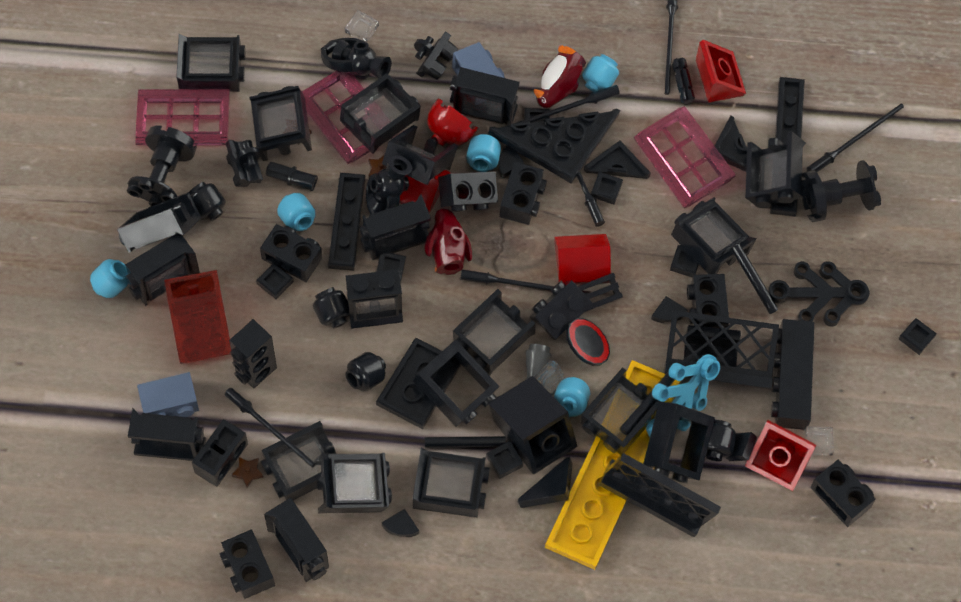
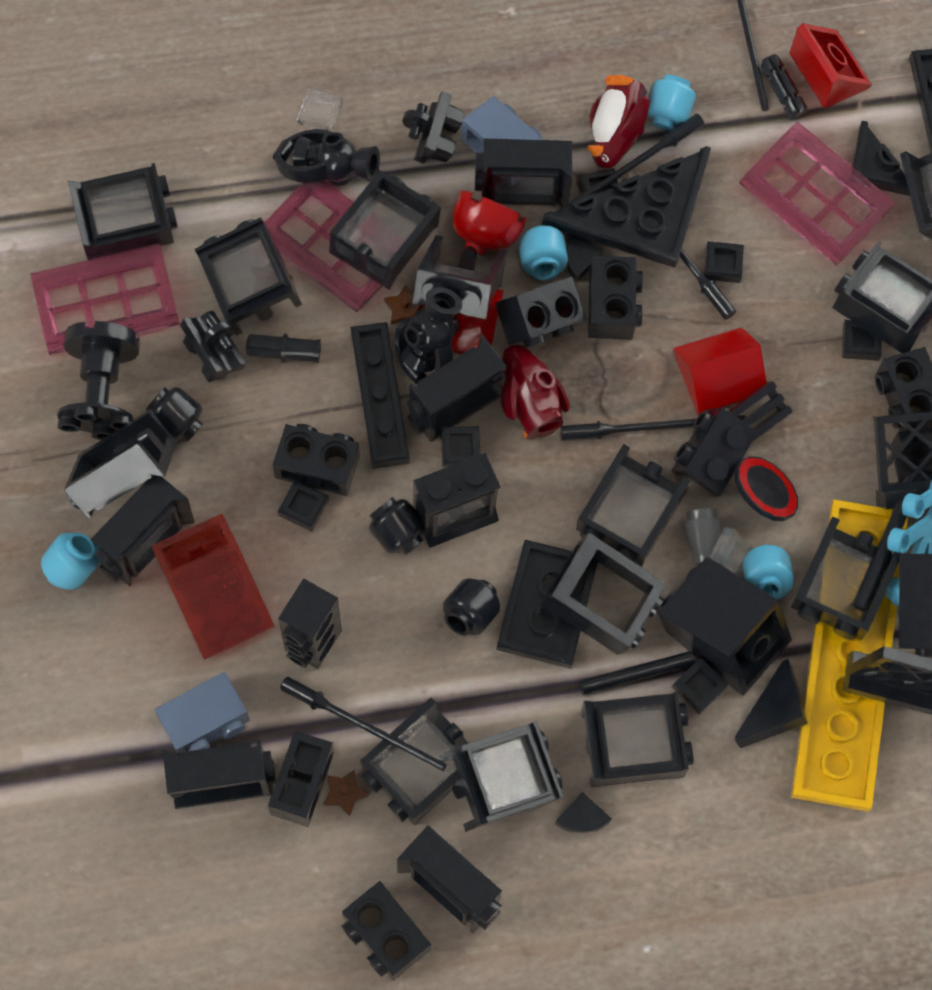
camera: 15 degrees left, 5 degrees up
medium azure head [277,193,316,231] -> none
black tile [584,140,651,179] -> none
black tile [651,296,688,323] -> none

